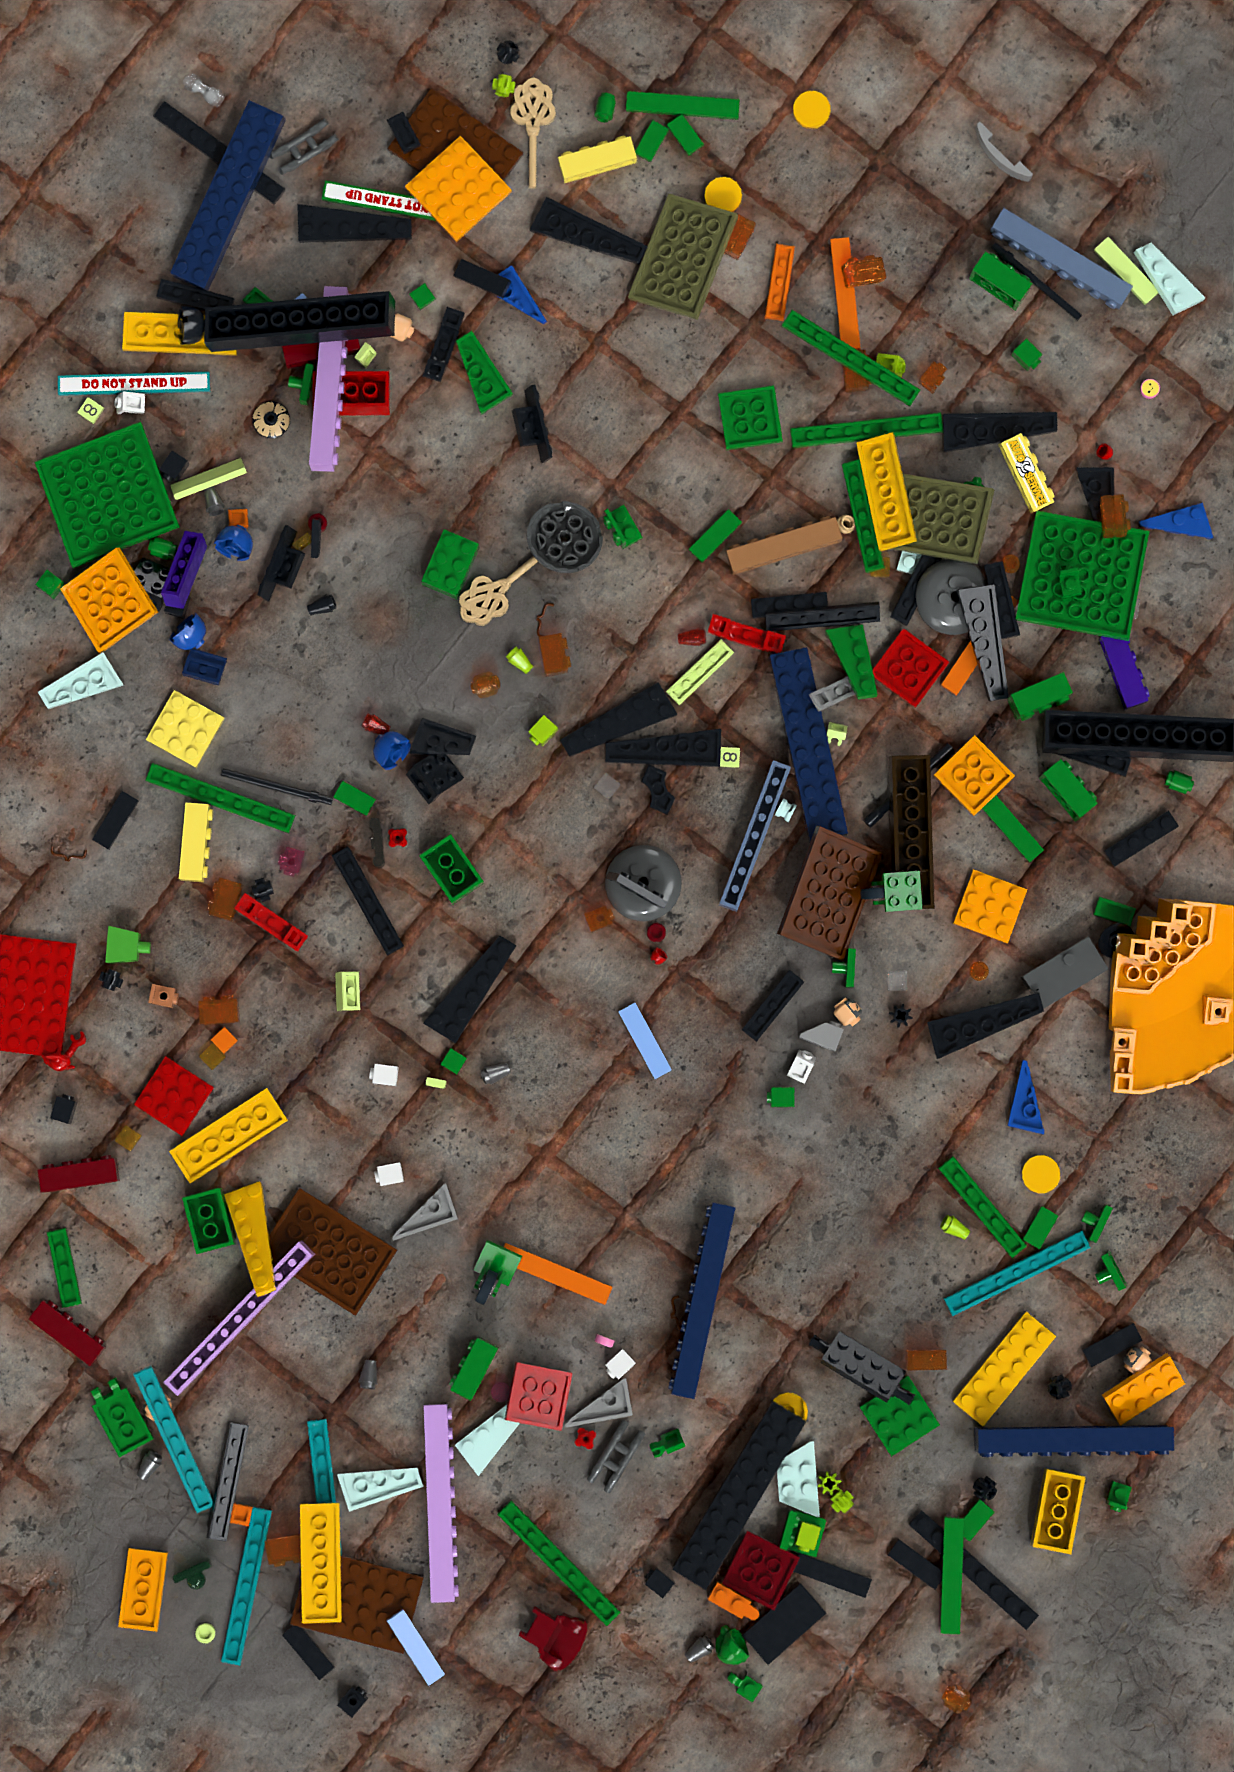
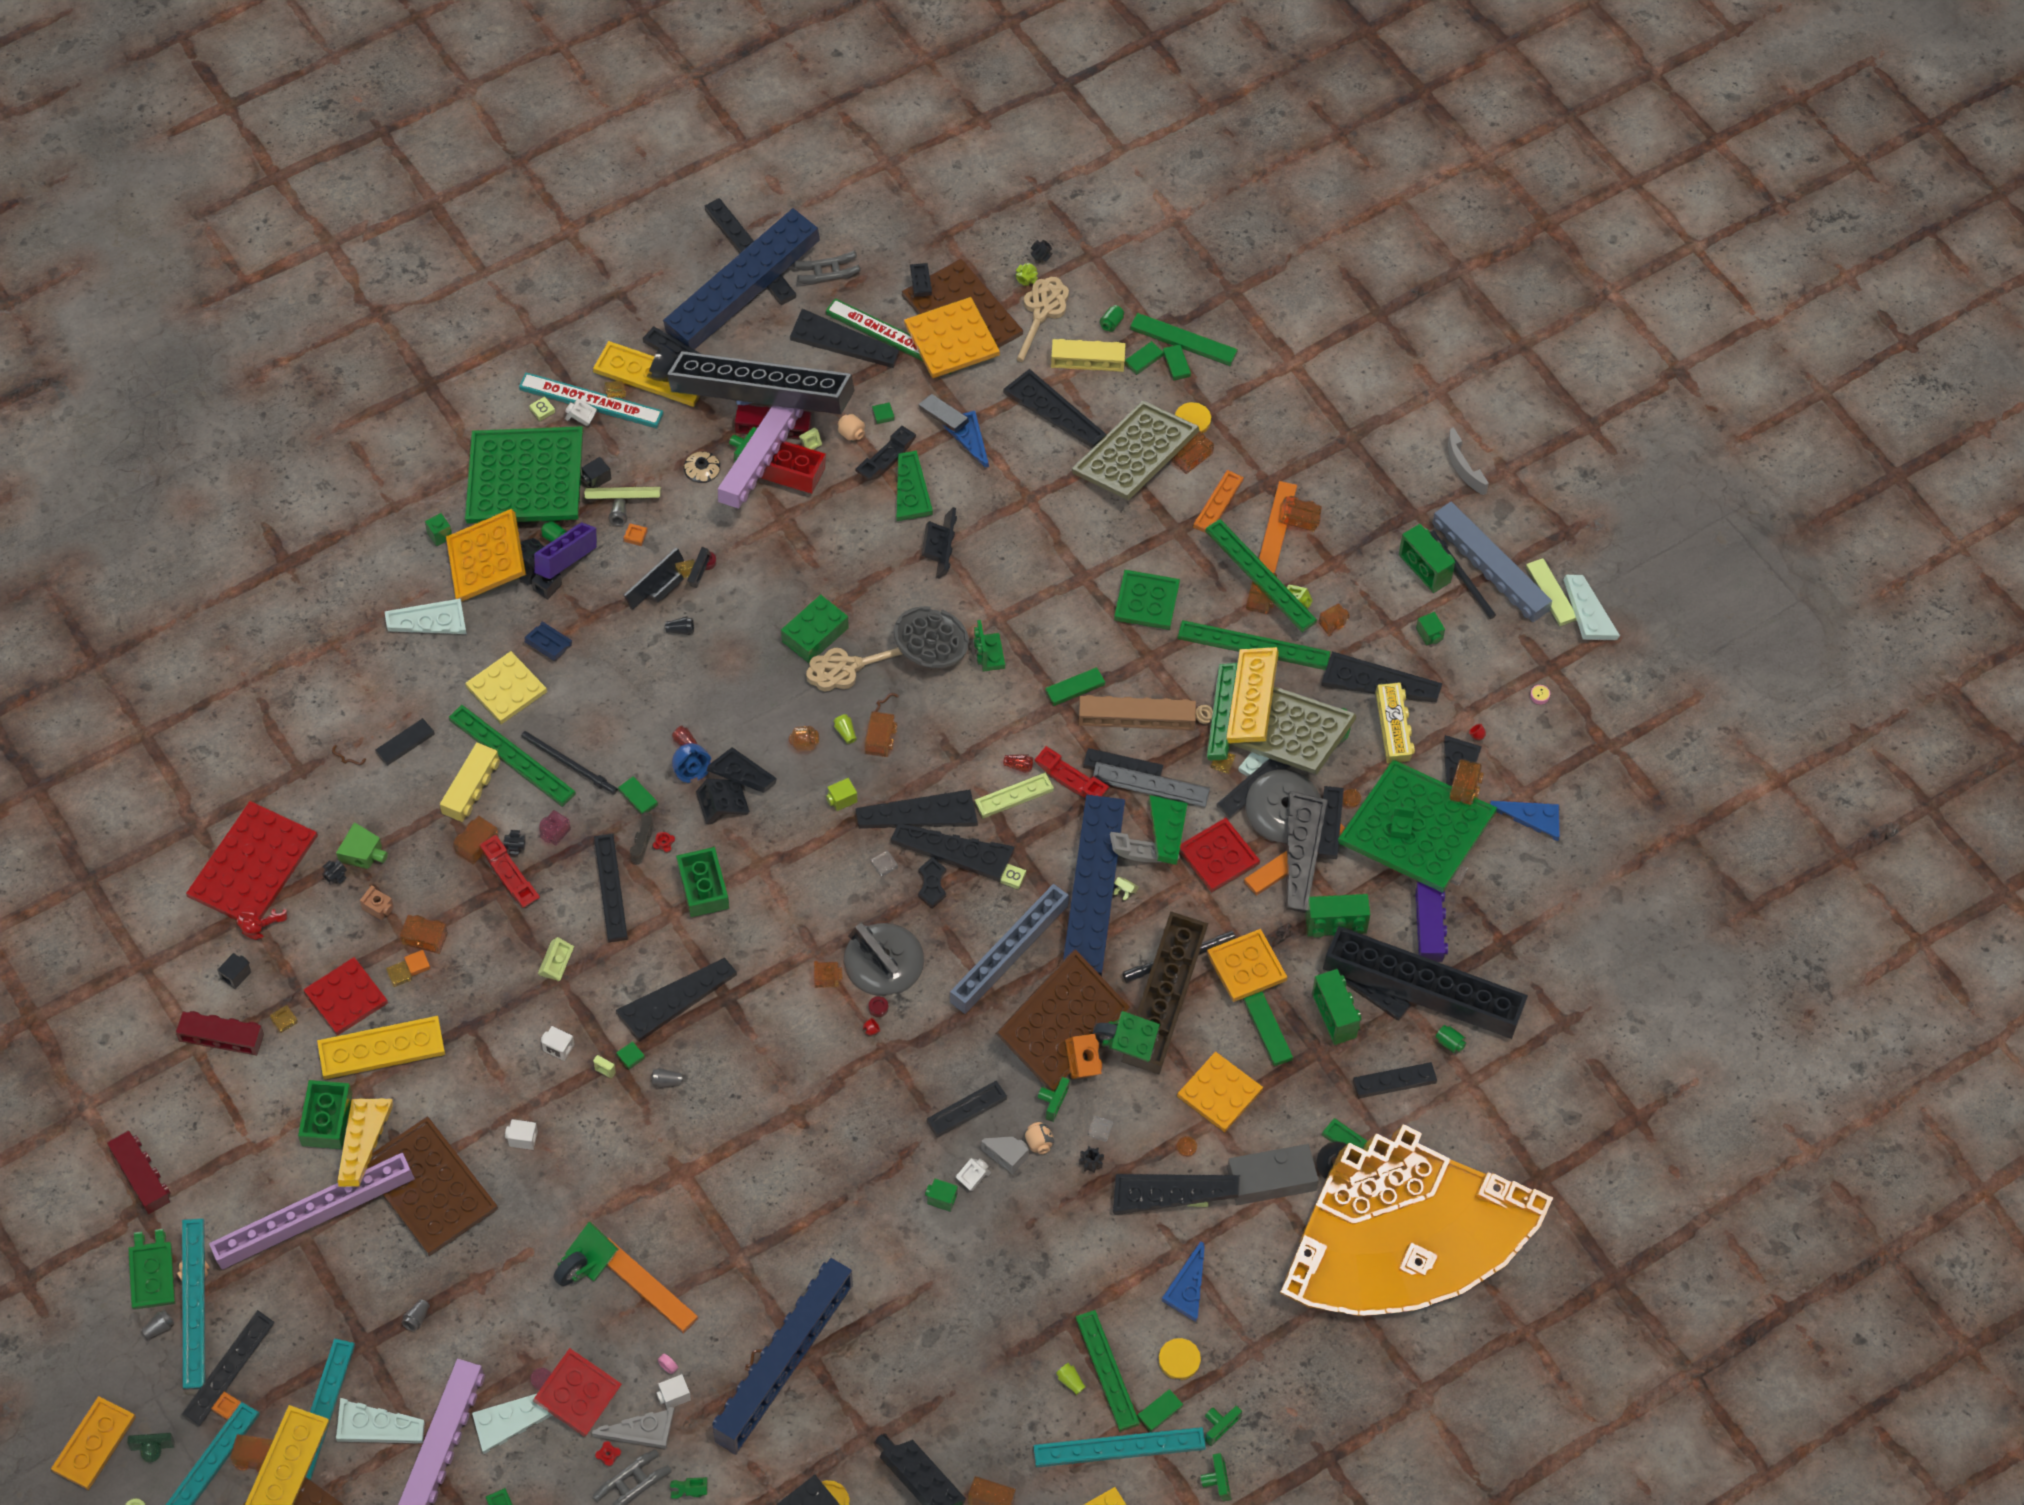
camera: 20 degrees right, 25 degrees down
green tile [47,1228,82,1308] -> none
blue cylinder [168,613,206,650] -> none
clear piece [183,73,225,107] -> none
blue cylinder [214,525,253,561] -> none
light grey wing [392,1184,458,1241] -> none
green brick [449,1337,499,1401] -> none
light blue tile [618,1003,672,1079] -> none
light aqua wheel [775,798,797,822] -> none
yellow tile [793,91,831,129] -> none
none -> clear yellow tile [604,381,626,398]
none -> orange brick [1065,1034,1102,1079]

